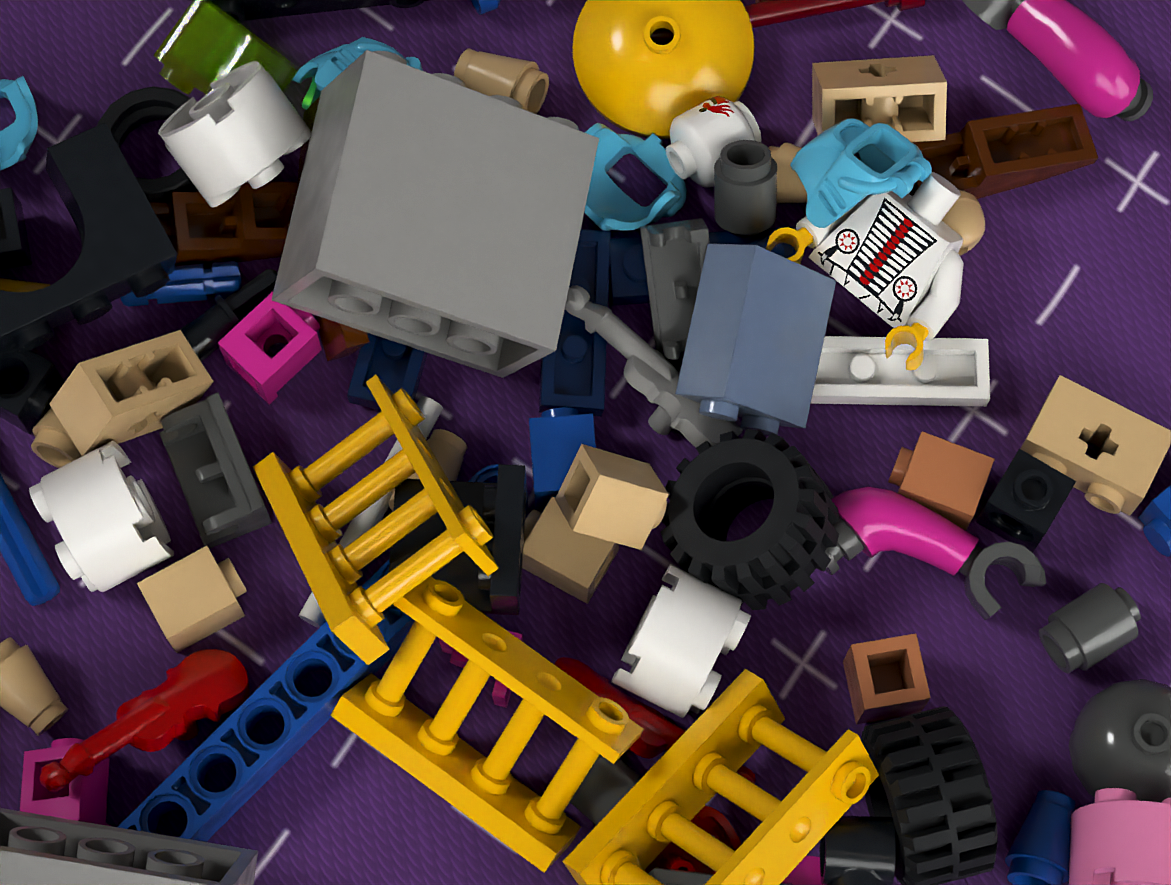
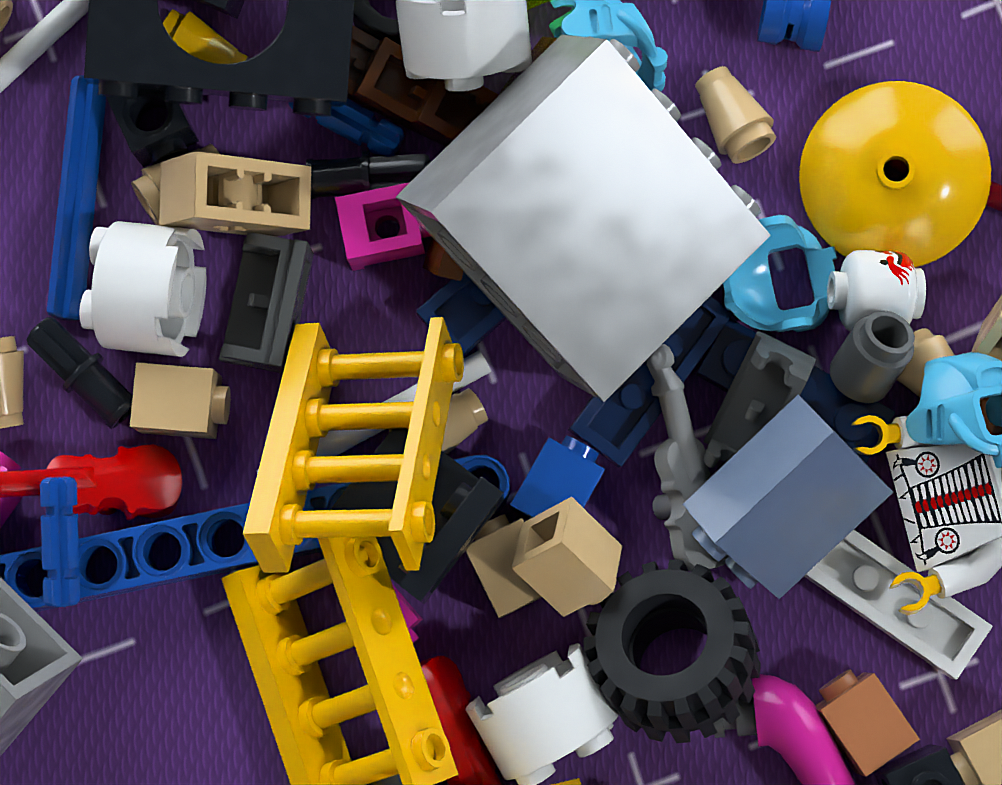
camera: 40 degrees right, 10 degrees up
none -> black axle [26,317,133,429]
none -> blue axle [40,476,80,607]

